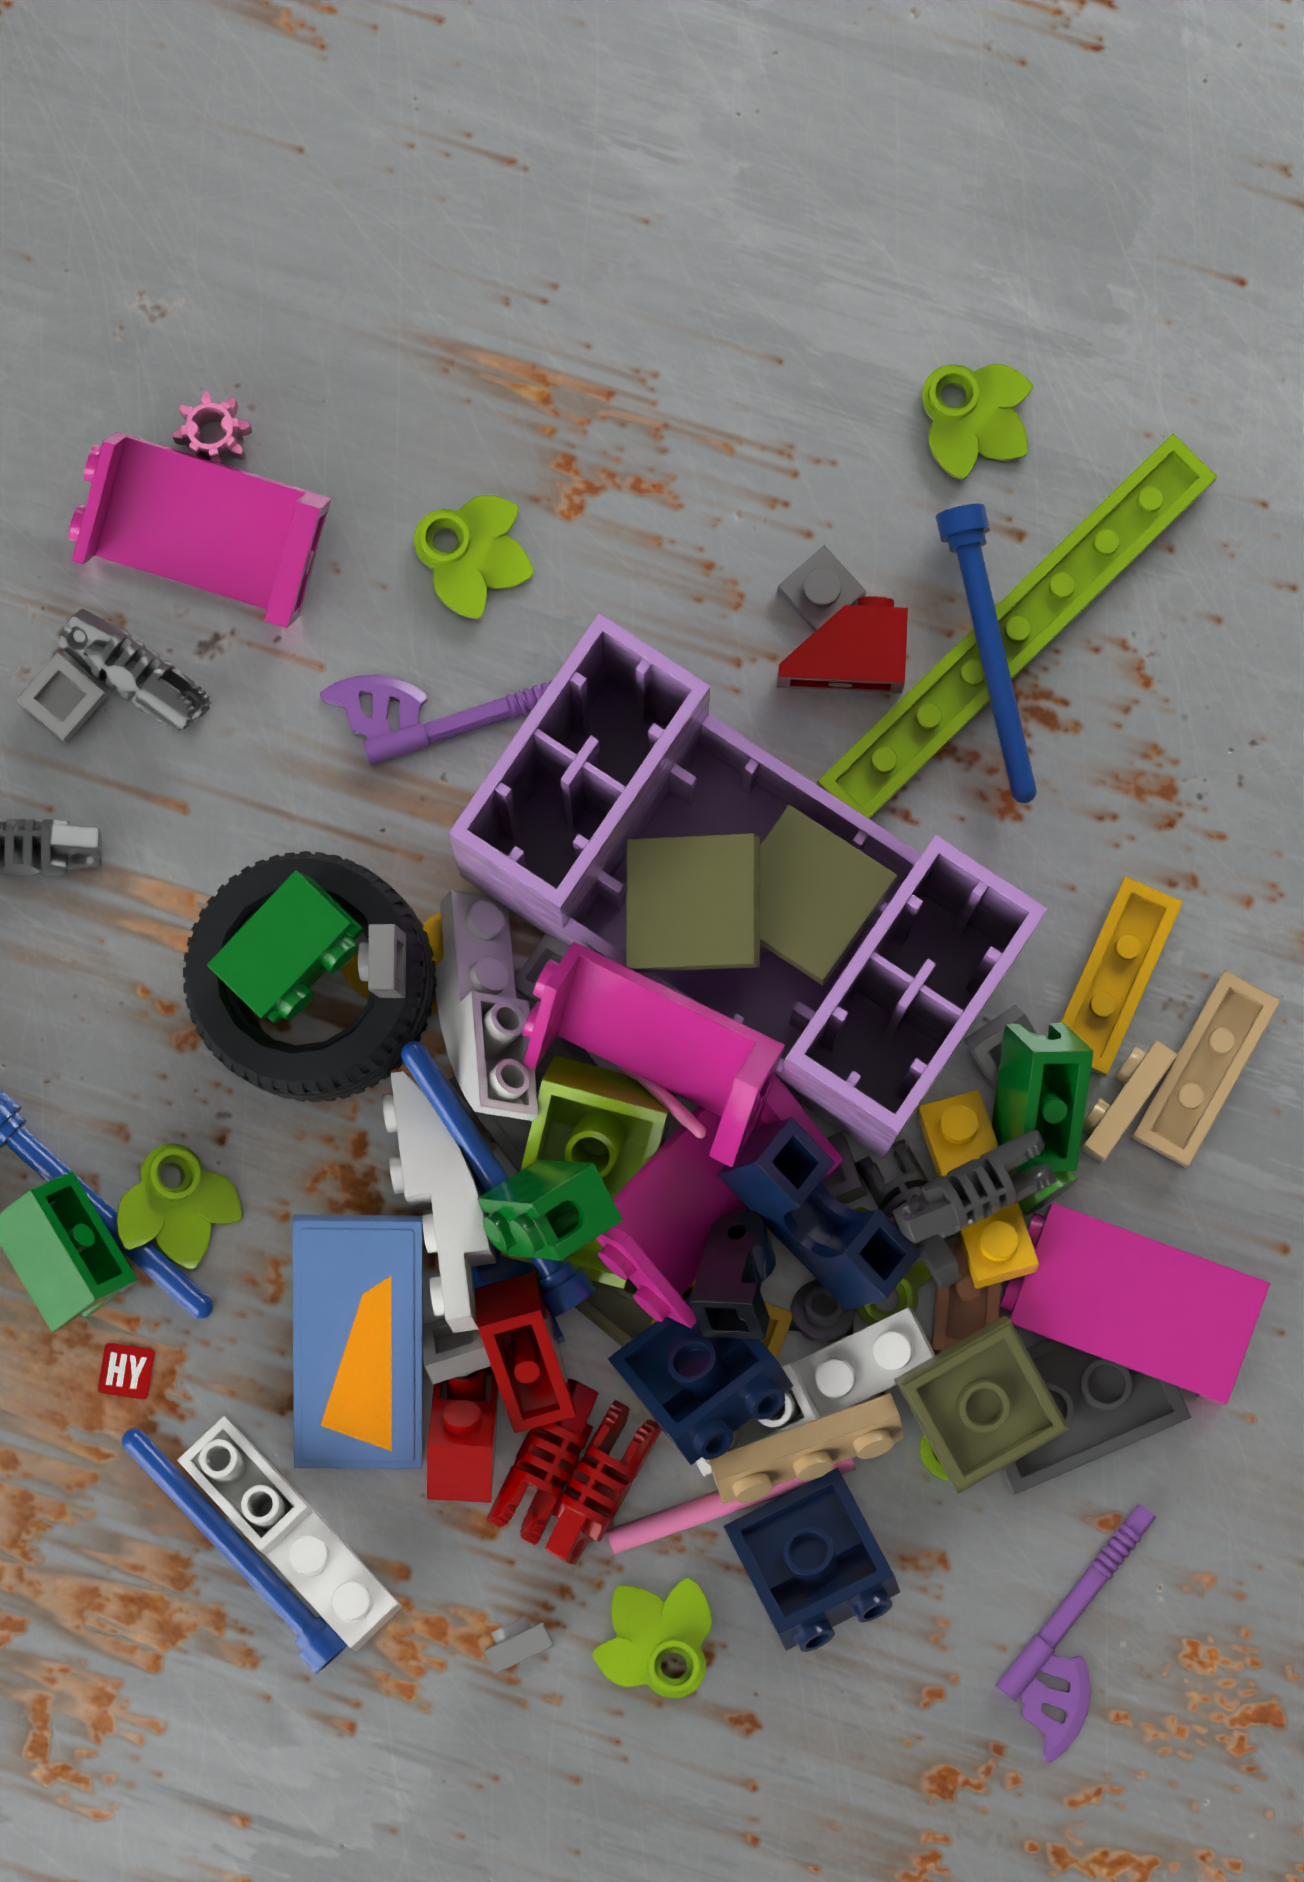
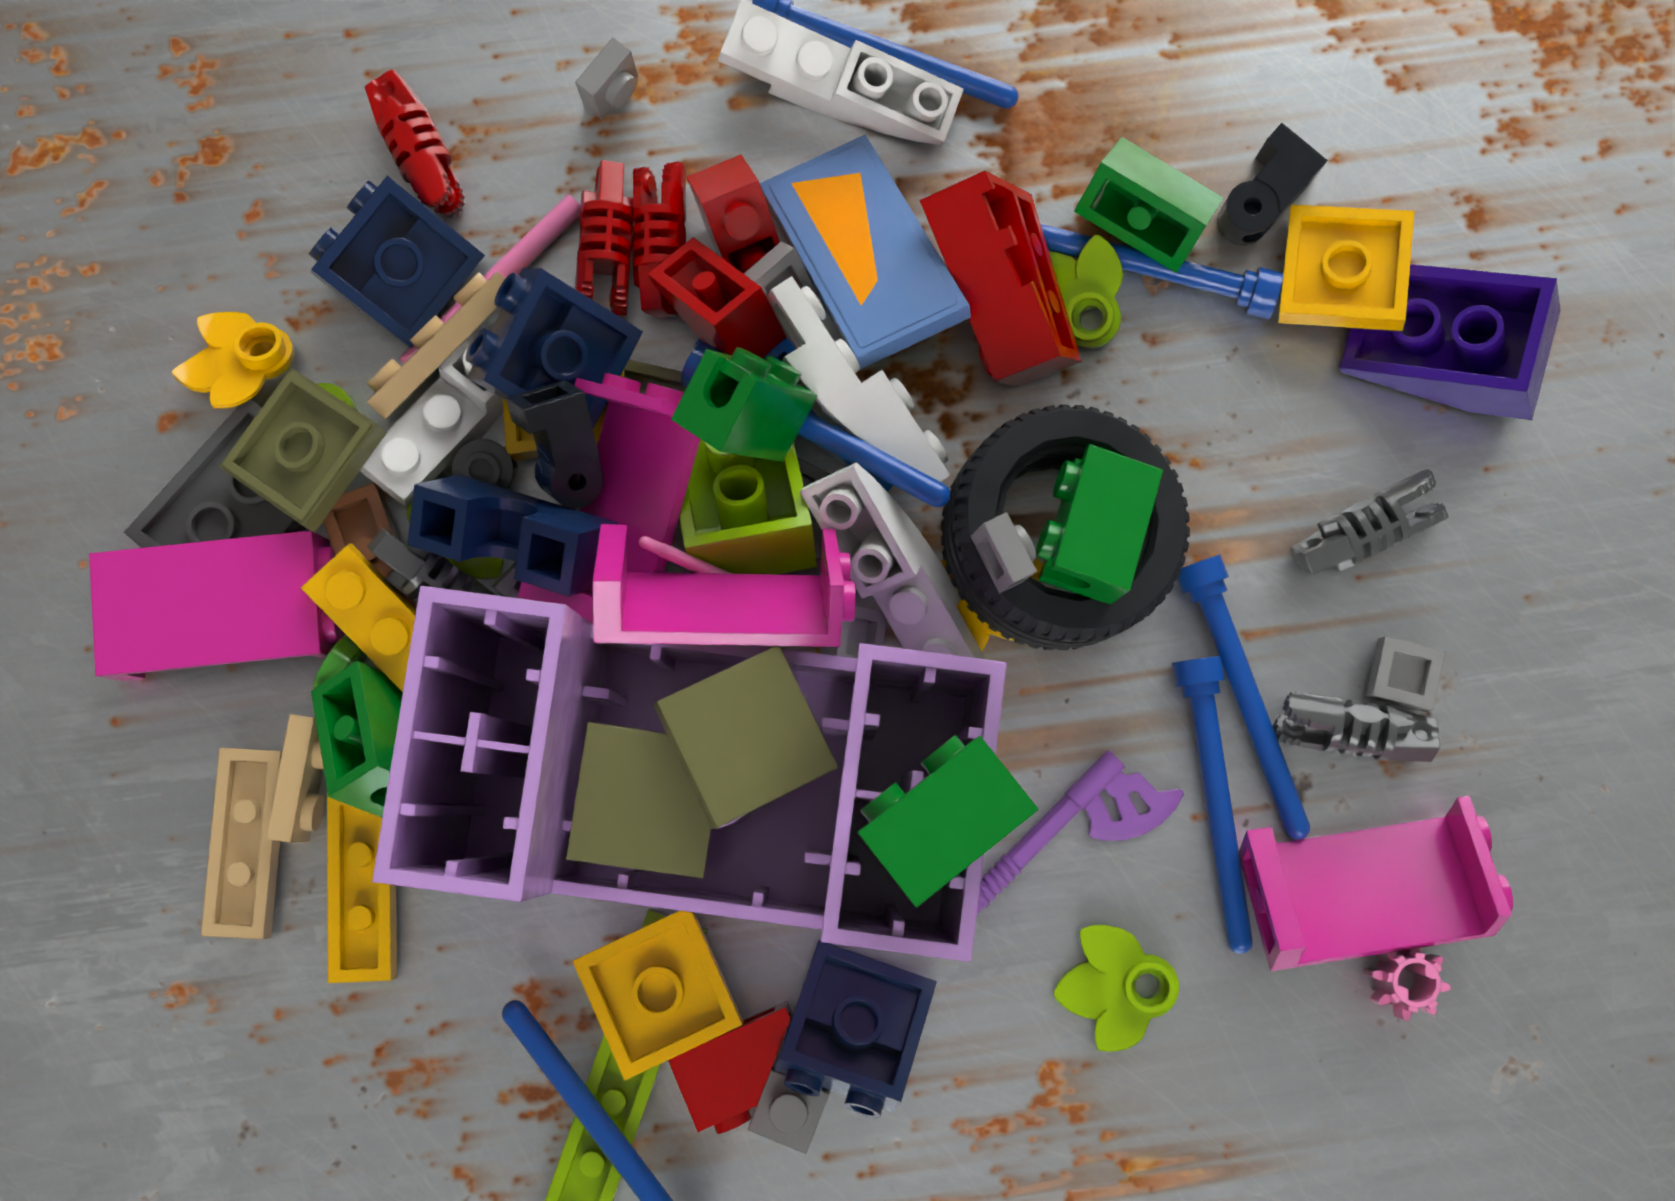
camera: 155 degrees right, 0 degrees up
red sticker [98,1343,155,1400] -> none
lime plate [592,1577,712,1699] -> none
dark grey hinge [893,1130,1057,1243] -> none
medium lavender piece [995,1504,1156,1763] -> none
none -> yellow plate [172,312,295,409]
none -> red hinge [364,69,465,218]
none -> yellow plate [572,911,744,1081]
none -> dark blue plate [774,940,937,1118]
none -> green brick [857,735,1039,908]
none -> red wedge [919,170,1082,387]
none -> blue piece [1172,656,1253,954]
none -> blue piece [1177,554,1310,840]

